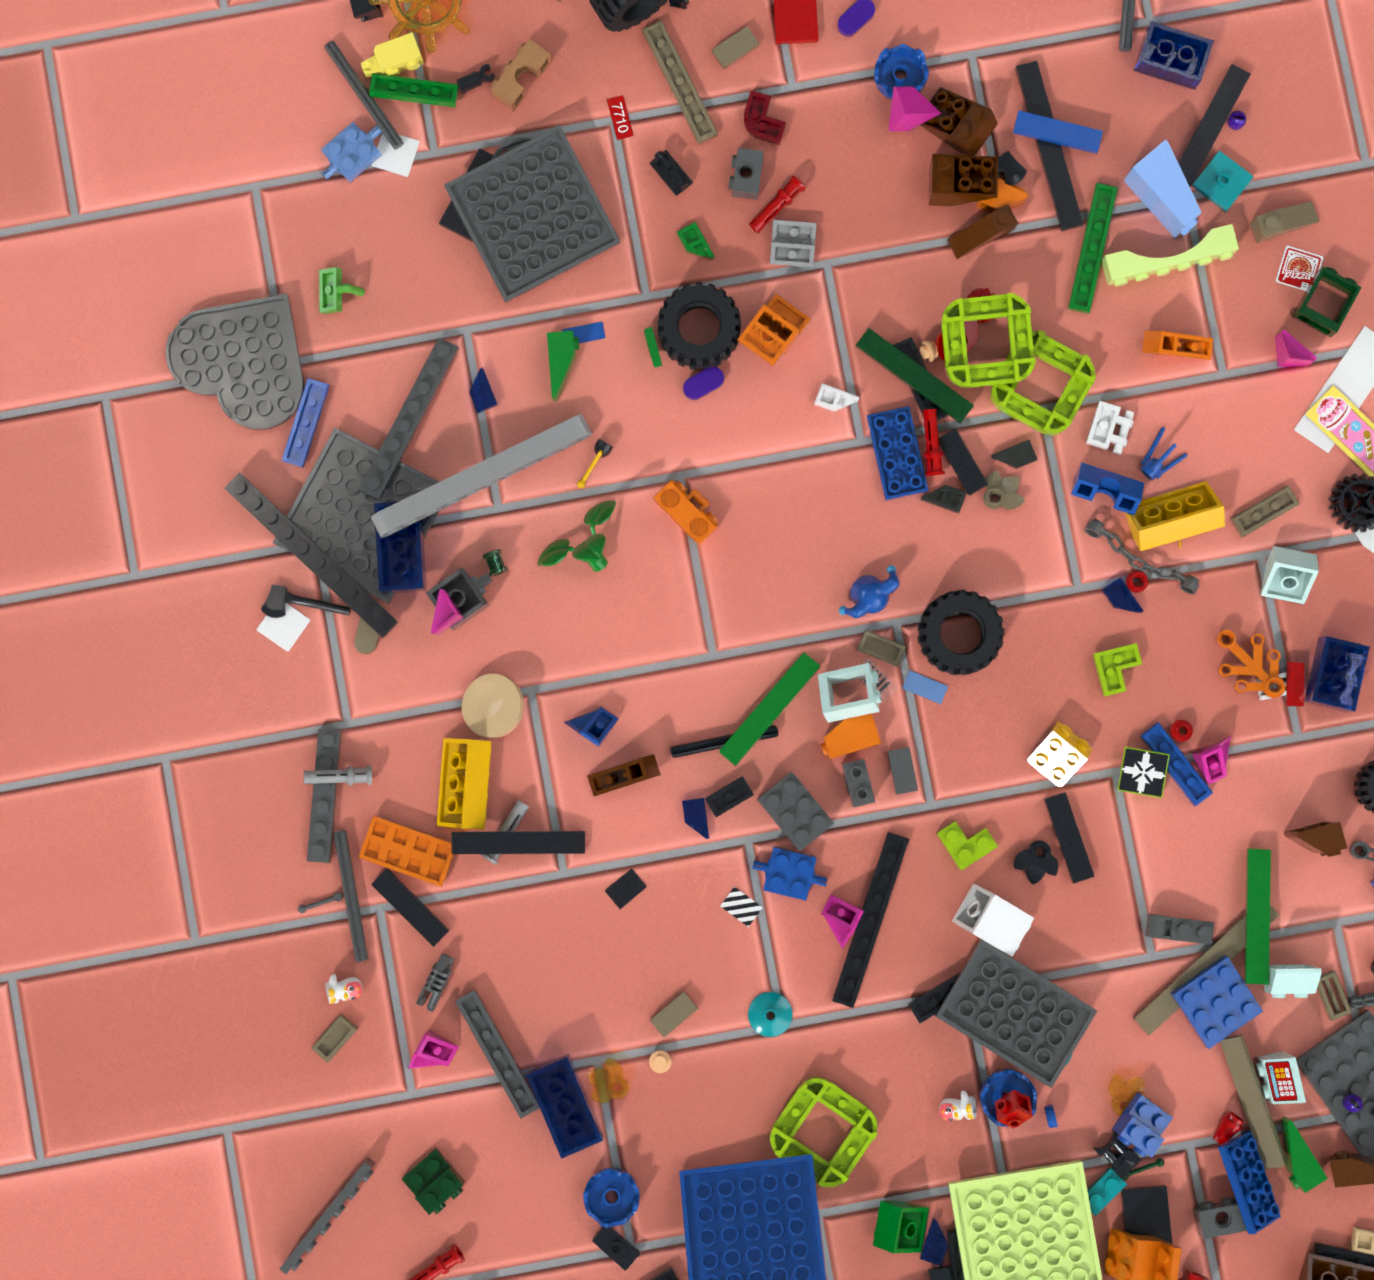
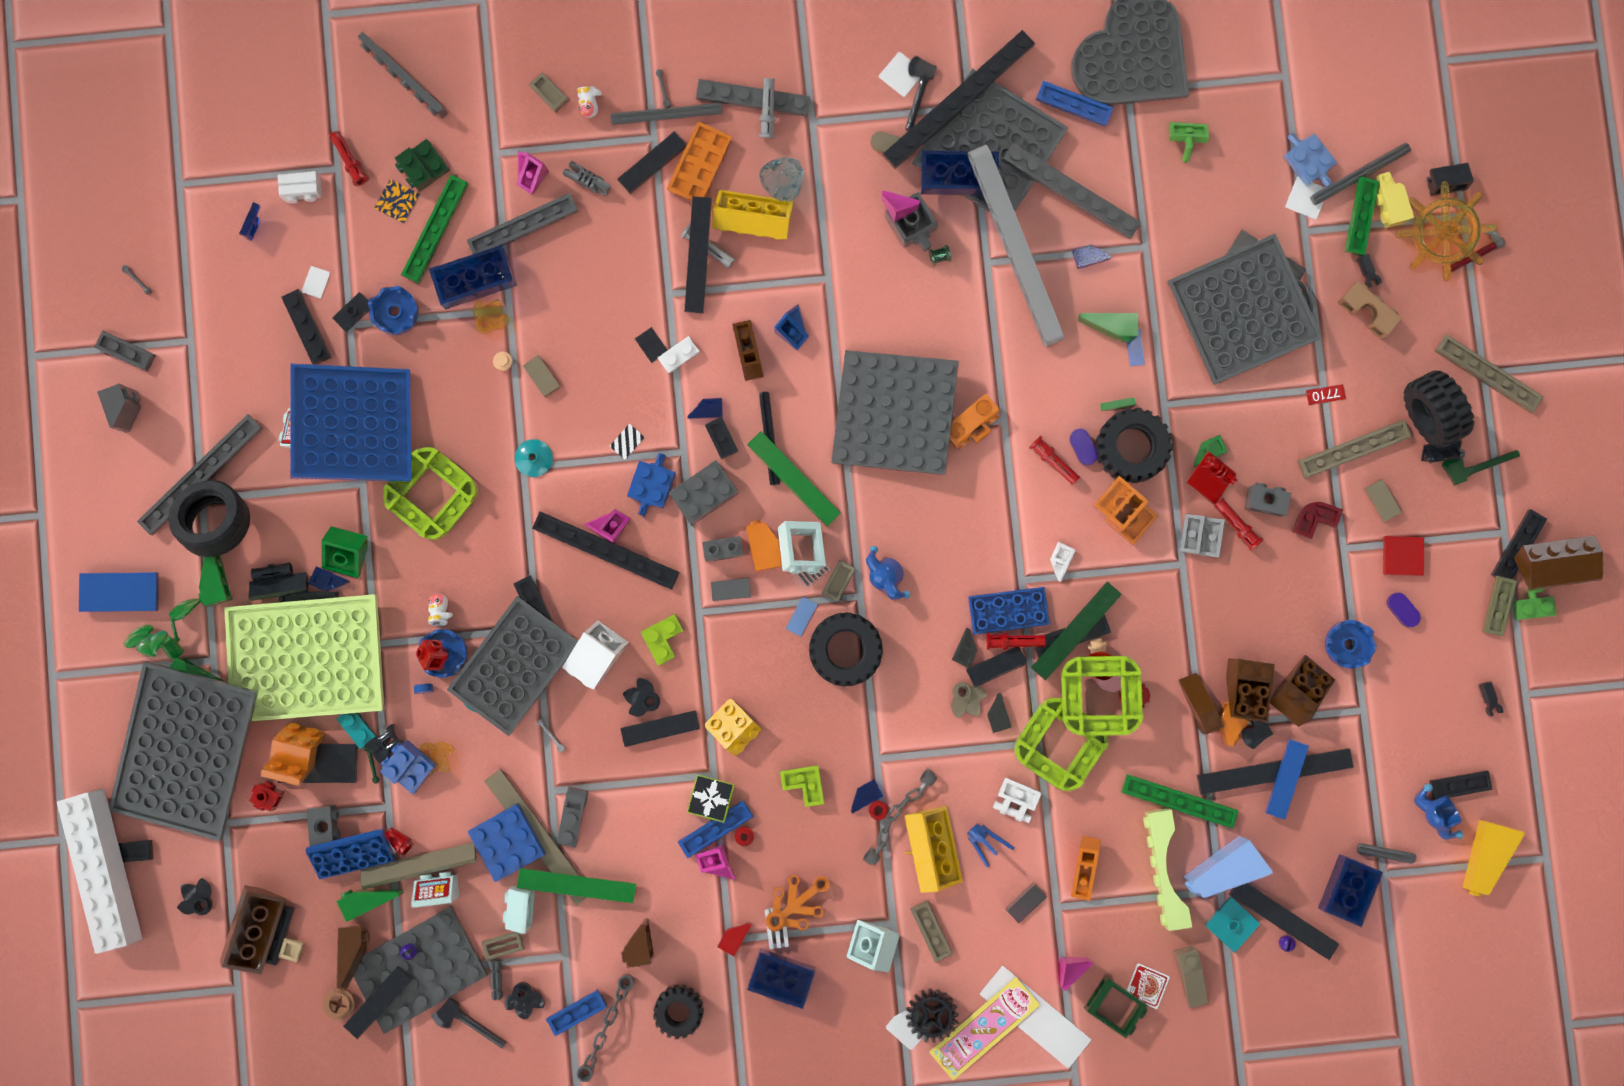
camera: 90 degrees right, 0 degrees up
tan piece [462,674,524,738] -> none
green plant [538,500,616,572] -> none
hinge [577,439,613,488] -> none
black hinge [649,150,693,196] -> none
dark pink slope [888,86,941,131] -> none
blue arch [1071,462,1144,515] -> none
red sticker [1286,662,1304,707] -> none
none -> sticker [374,179,419,223]
none -> green tile [401,174,469,284]
none -> light grey hinge [537,719,565,752]
none -> white plate [658,336,700,374]
none -> red tile [717,922,752,956]
none -> clear light blue hair [759,157,804,202]
none -> dark grey plate [831,350,959,475]
none -> dark grey slope [1005,882,1047,924]
none -> red pin [1029,435,1080,485]
none -> red hinge [1187,451,1238,504]

